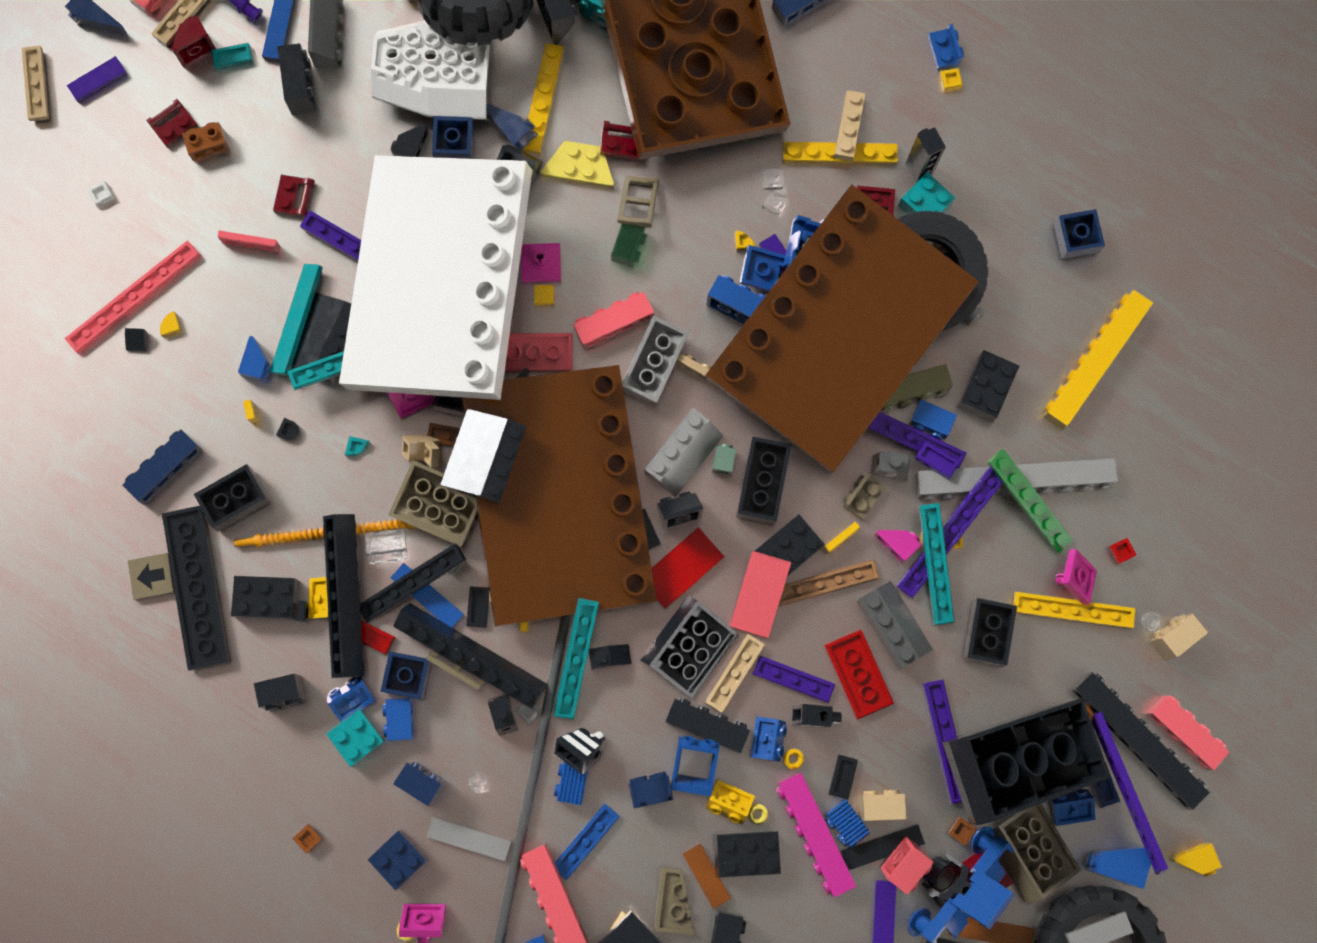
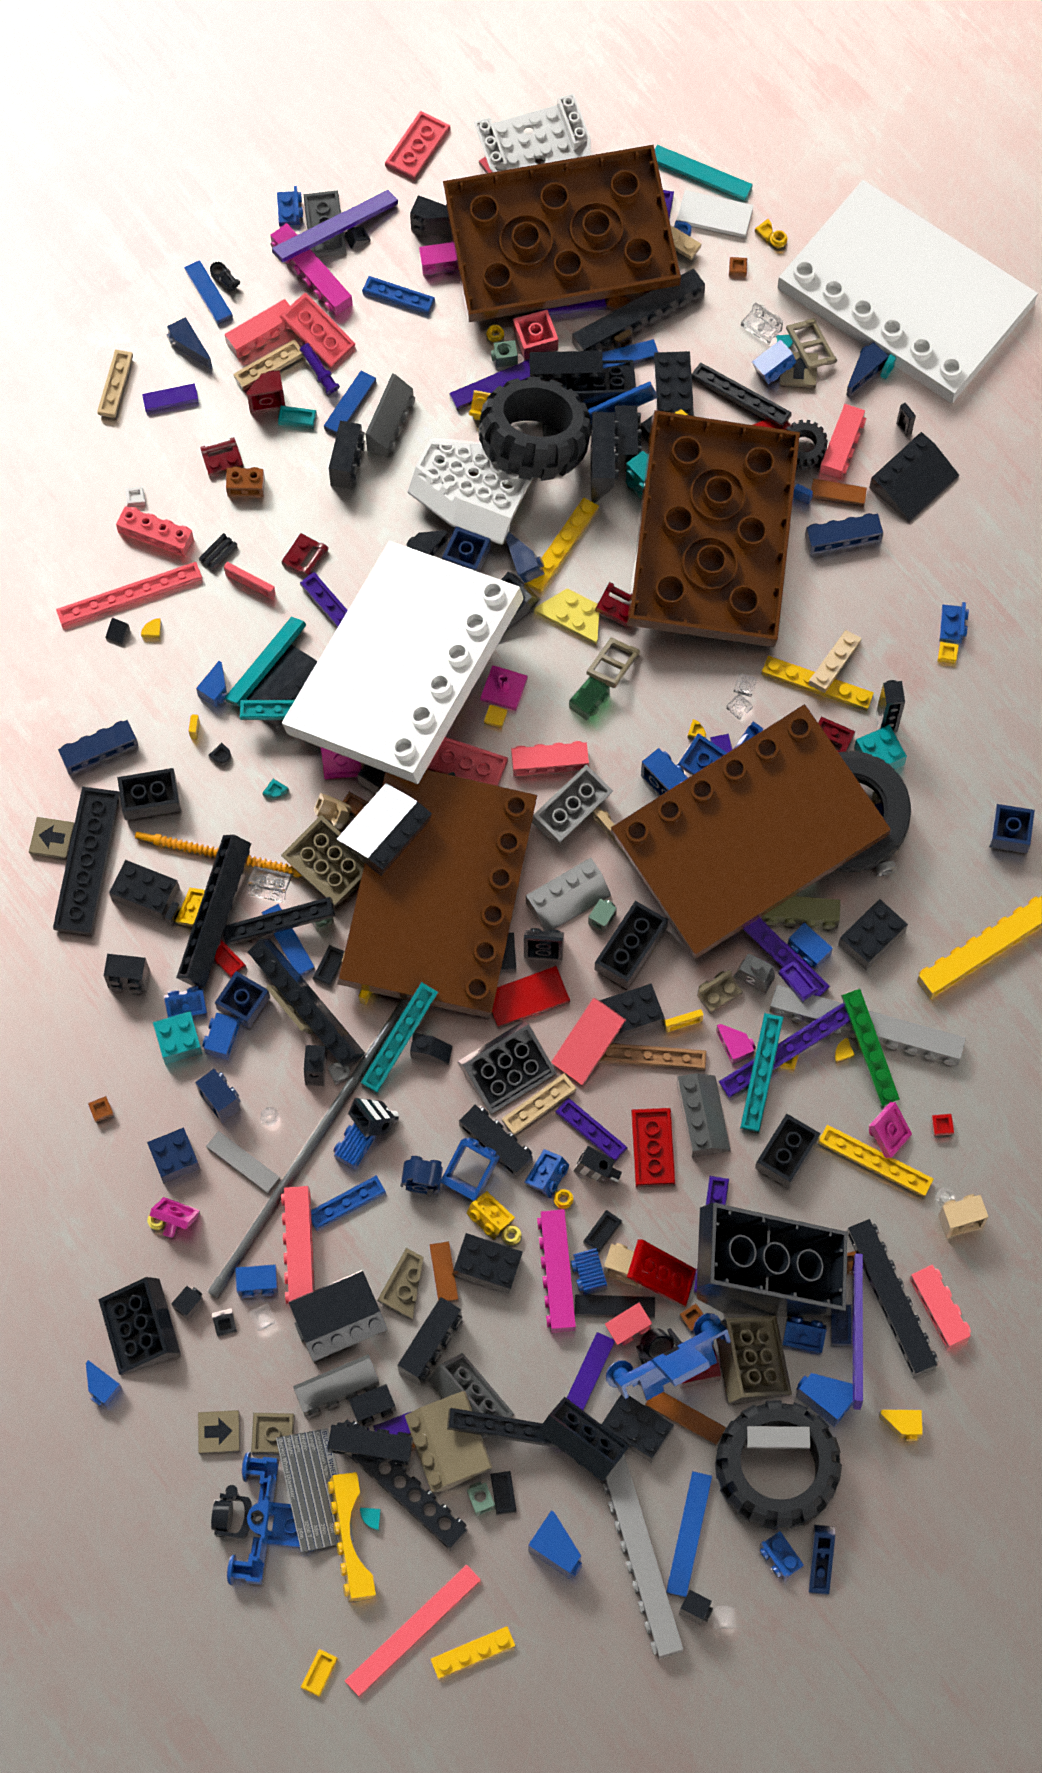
camera: 25 degrees right, 10 degrees down
none -> coral brick [116,506,194,557]
none -> black tile [199,533,238,571]
none -> red tile [627,1239,697,1307]
none -> yellow tile [835,1037,855,1063]

